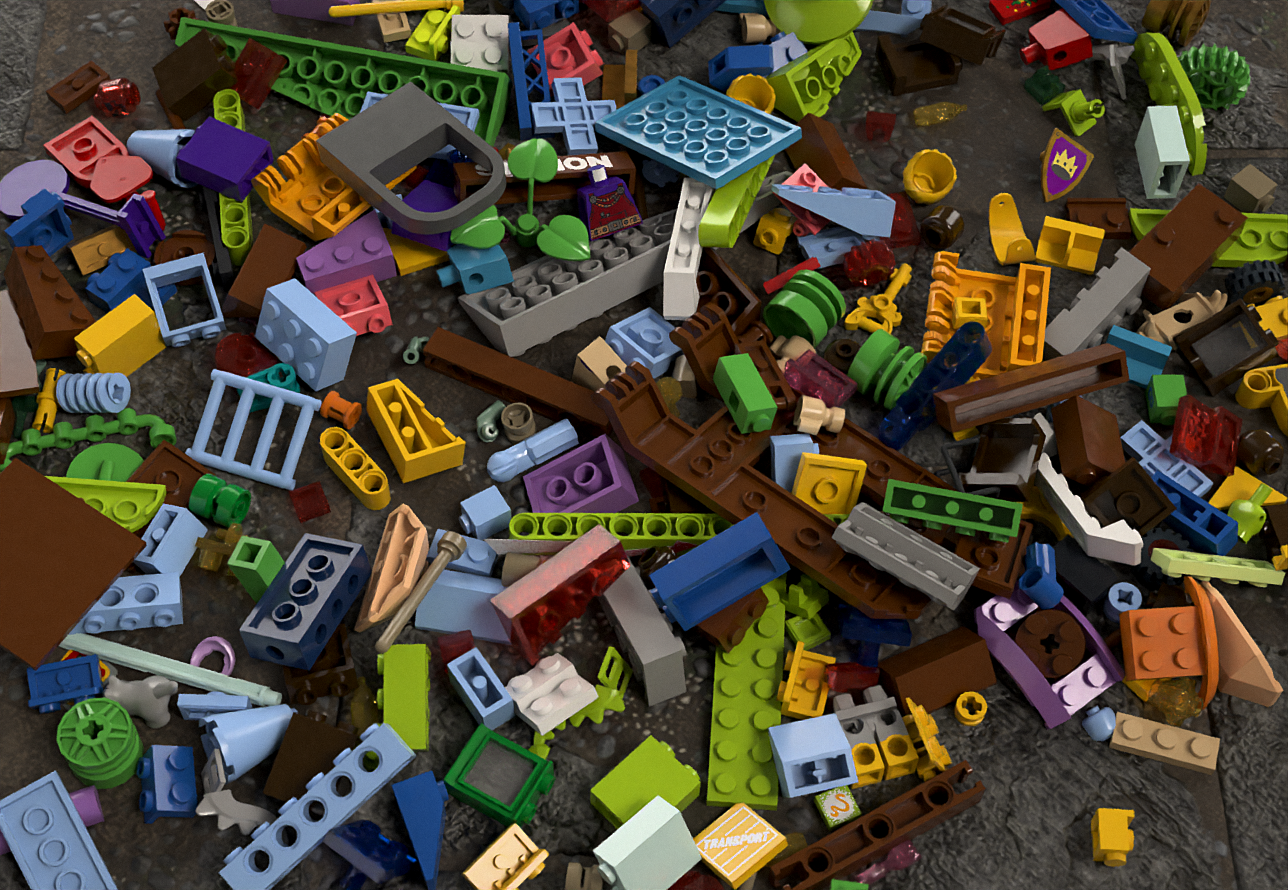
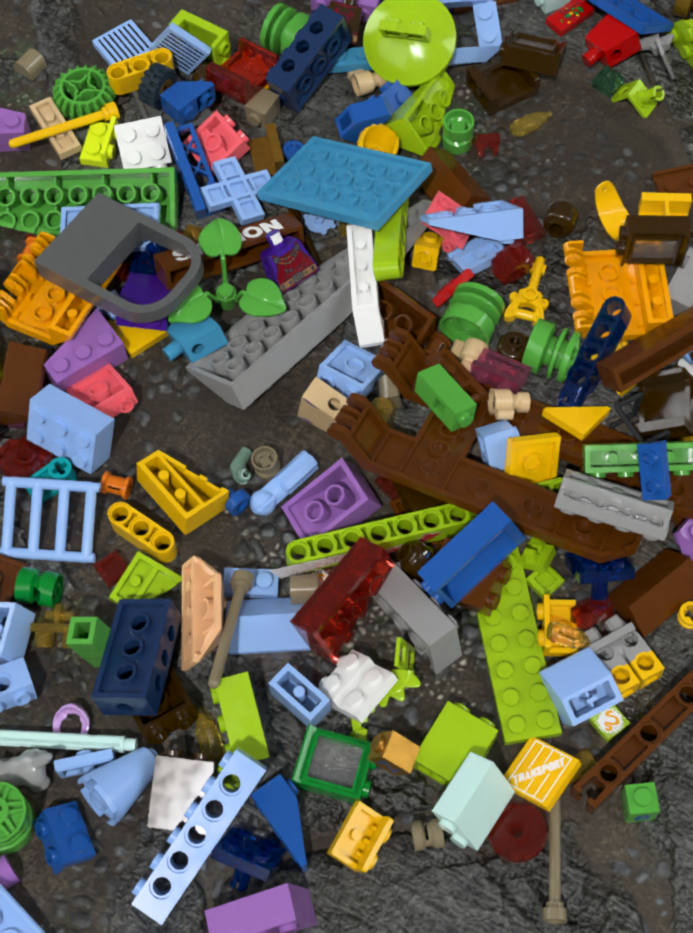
camera: 10 degrees left, 5 degrees up
light grey piece [196,748,289,862] -> none
sand green arm [403,336,429,364] -> none
reddish brown piece [423,327,613,439] -> none
clear red tile [437,629,475,673] -> none
light blue brick [459,485,511,540] -> none
clear pink piece [855,840,922,886] -> none
yellow hair [902,149,957,205] -> none
yellow hinge [902,697,952,782] -> none
yellow brick [952,297,988,330] -> none
shield [1040,128,1095,202] -> none
none -> lime wing [109,551,182,605]
none -> blue tile [225,488,251,516]
none -> brick [368,730,421,776]
none -> bright green wheel [442,109,474,155]
none -> yellow tile [542,406,611,441]
none -> clear yellow piece [546,622,592,649]
none -> dark brown window [615,215,691,267]
none -> blue bracket [637,440,672,501]

